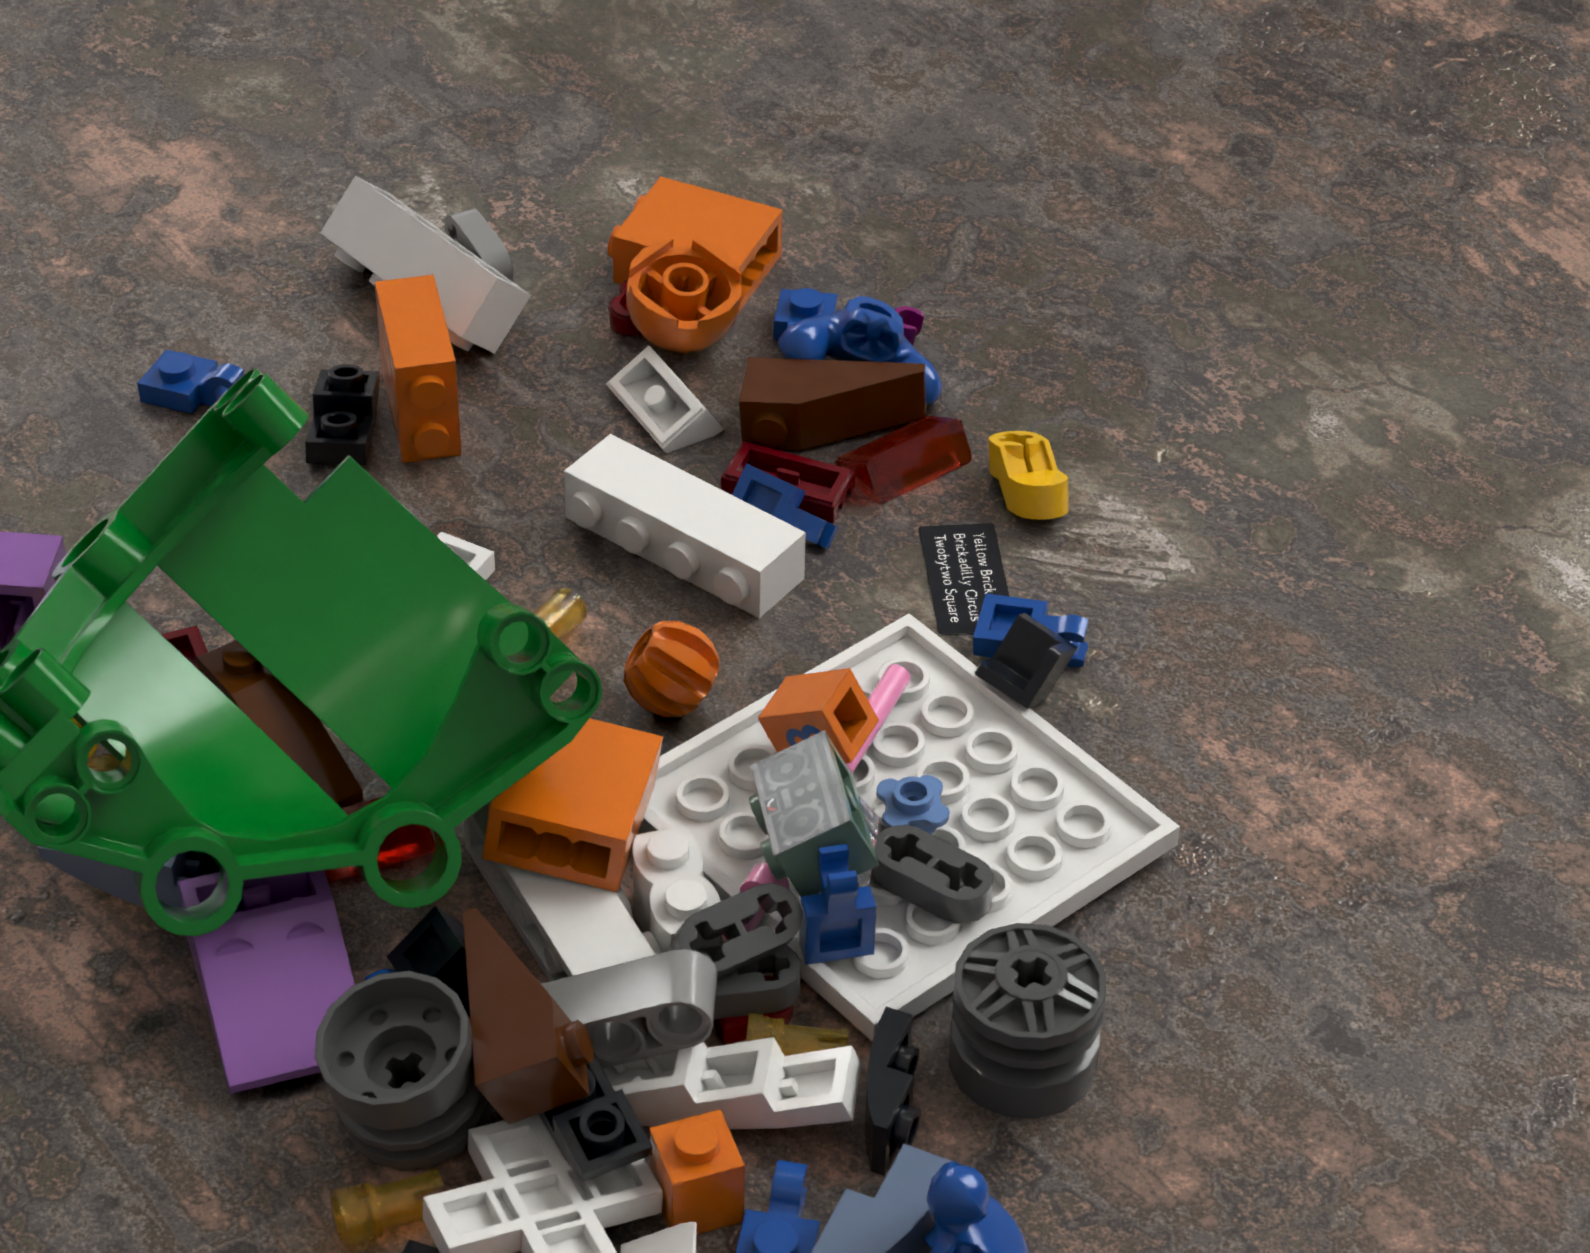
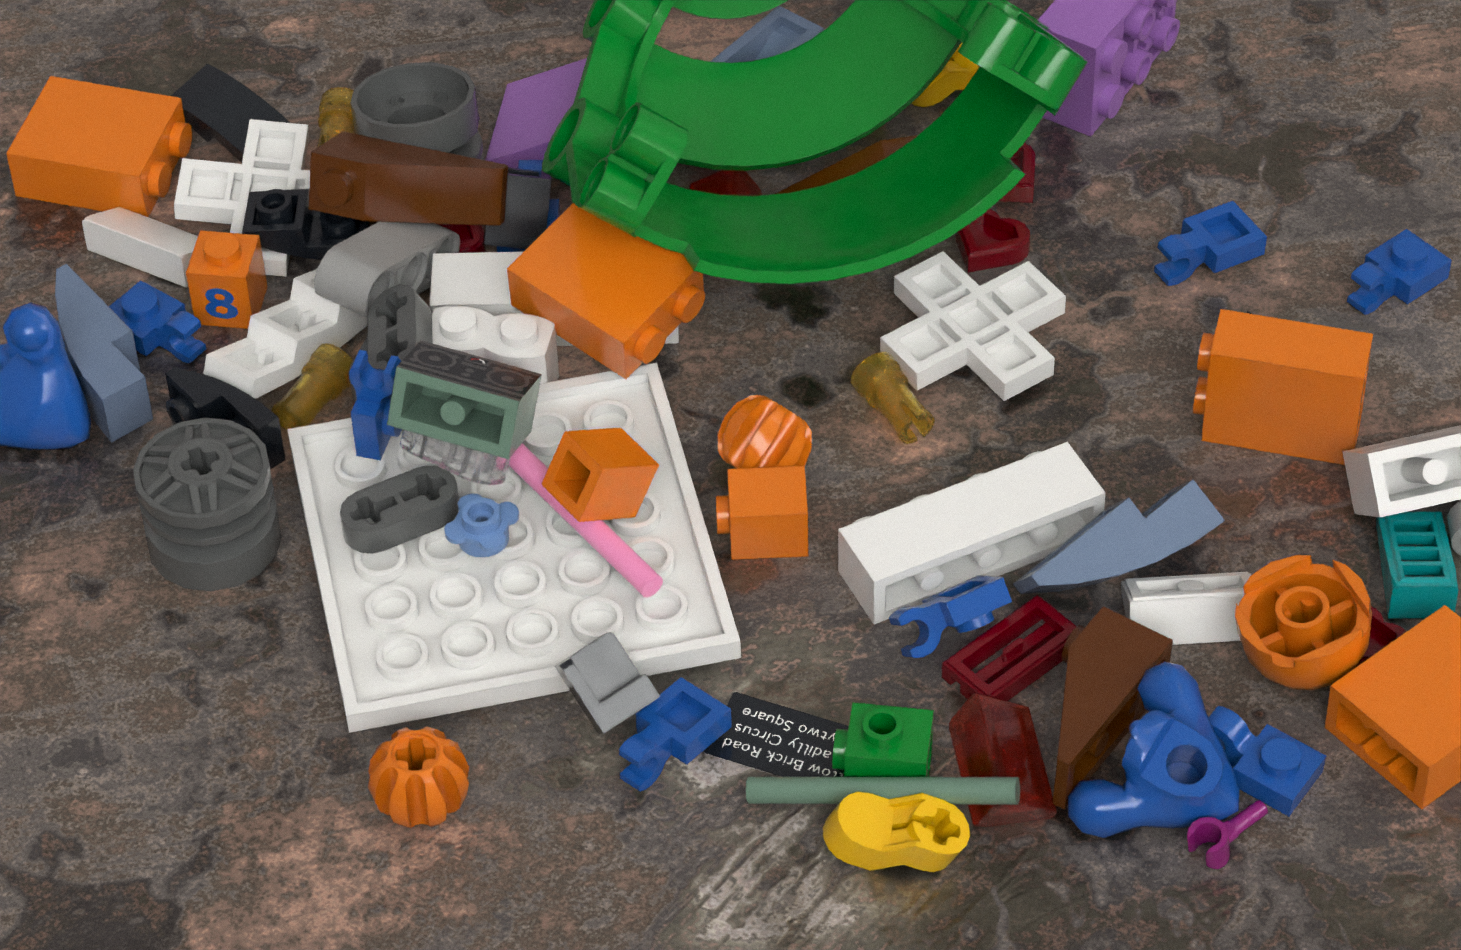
camera: 120 degrees right, 5 degrees up
none -> orange piece [368,726,469,828]
none -> orange brick [716,466,809,560]
none -> sand green bar [746,777,1020,805]
none -> green brick [832,702,934,777]
none -> sand blue slope [1013,479,1225,594]
none -> teal slope [1376,512,1459,618]

